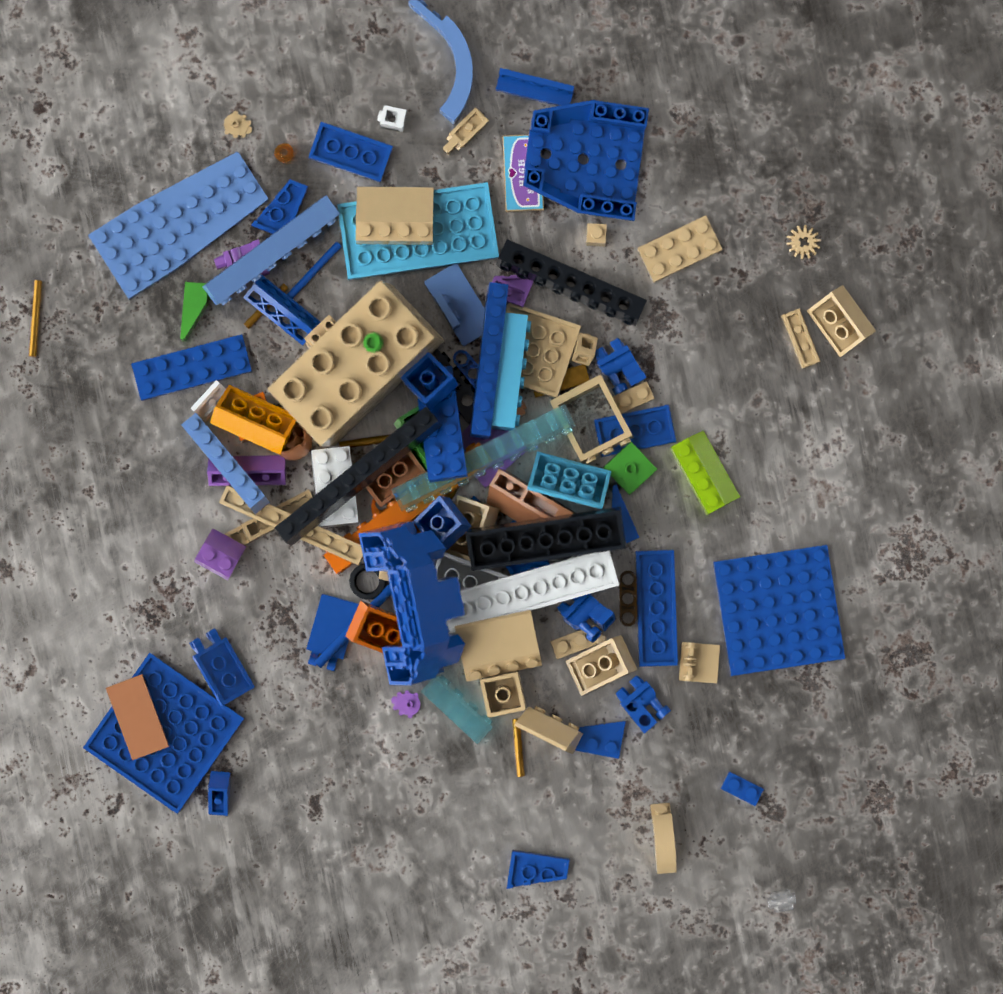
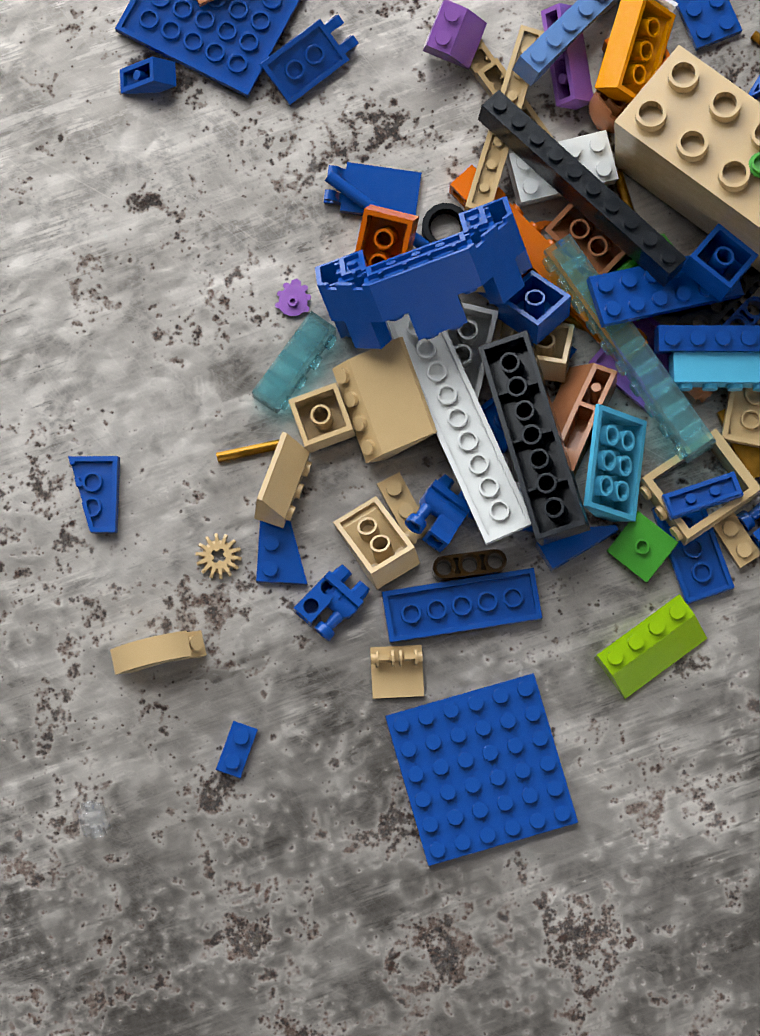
camera: 80 degrees right, 5 degrees down
none -> tan gear [195,533,242,579]
none -> blue tile [661,471,744,521]

